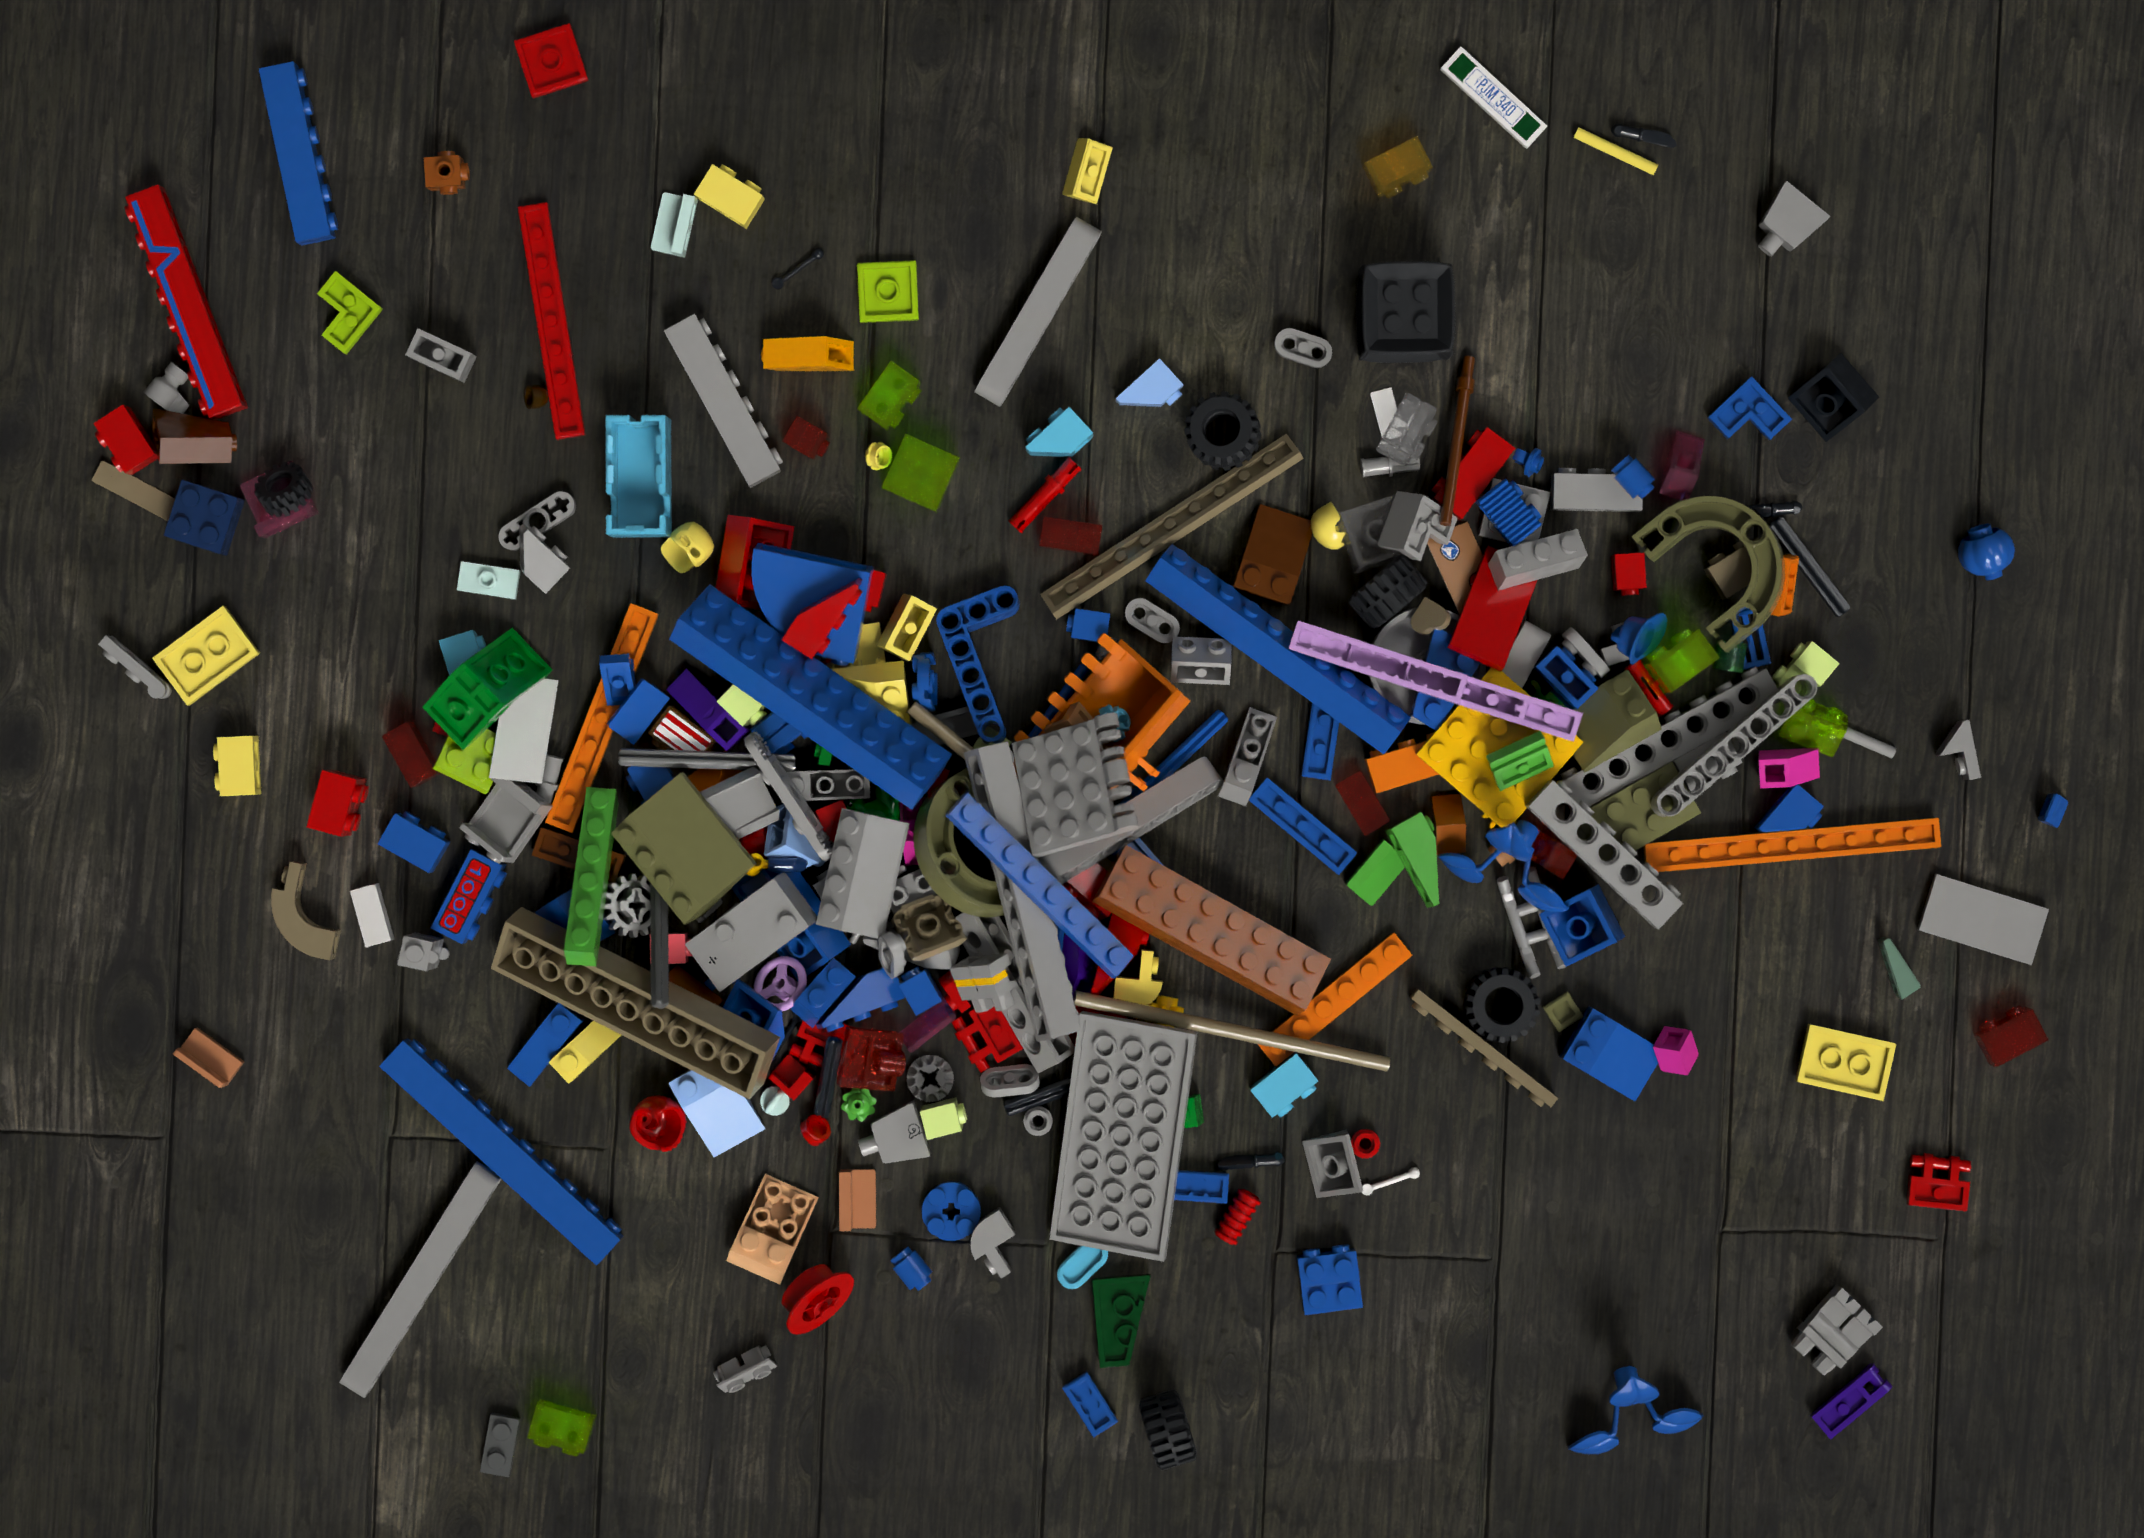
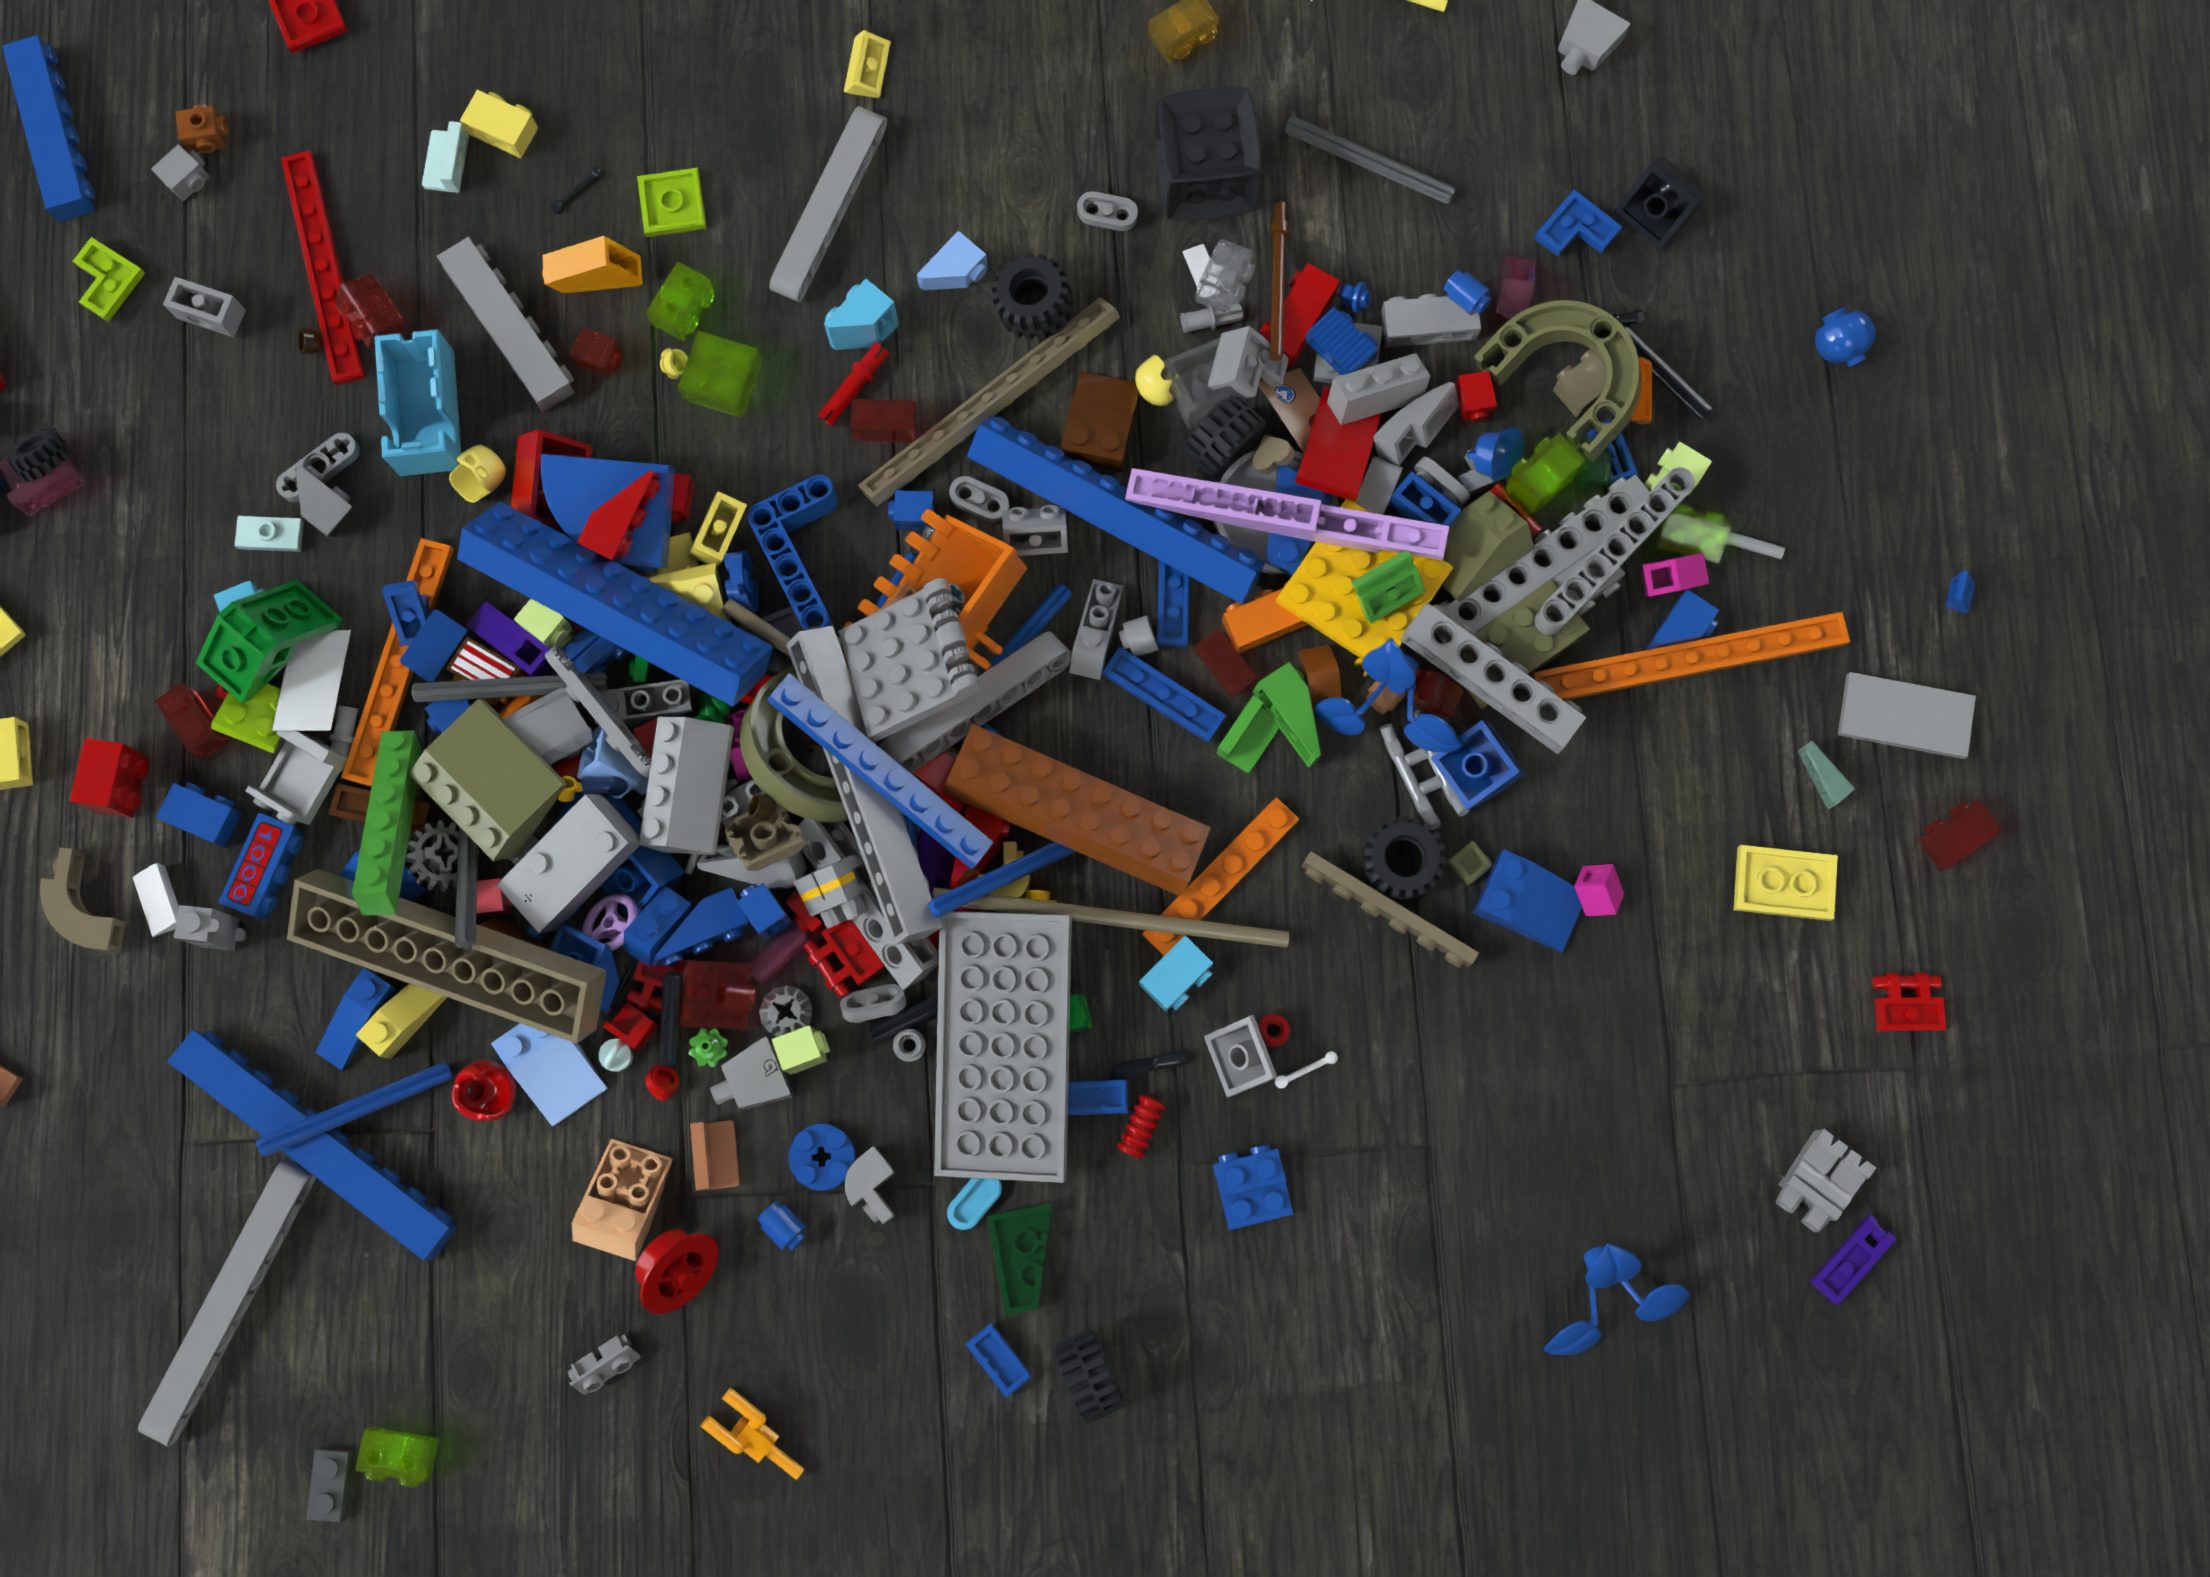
camera: 10 degrees left, 10 degrees down
light grey plate [878,931,906,979] -> none
light grey slope [1935,720,1981,780] -> none
none -> light grey brick [151,144,210,202]
none -> blue axle [256,1062,453,1157]
none -> clear red brick [335,273,405,349]
none -> light orange plant [700,1388,804,1480]
none -> dark brown hinge [748,793,776,821]
none -> blue axle [928,842,1077,918]
none -> light grey plate [1119,615,1159,657]
none -> dark grey axle [1285,116,1455,204]
none -> light grey slope [1373,382,1459,466]

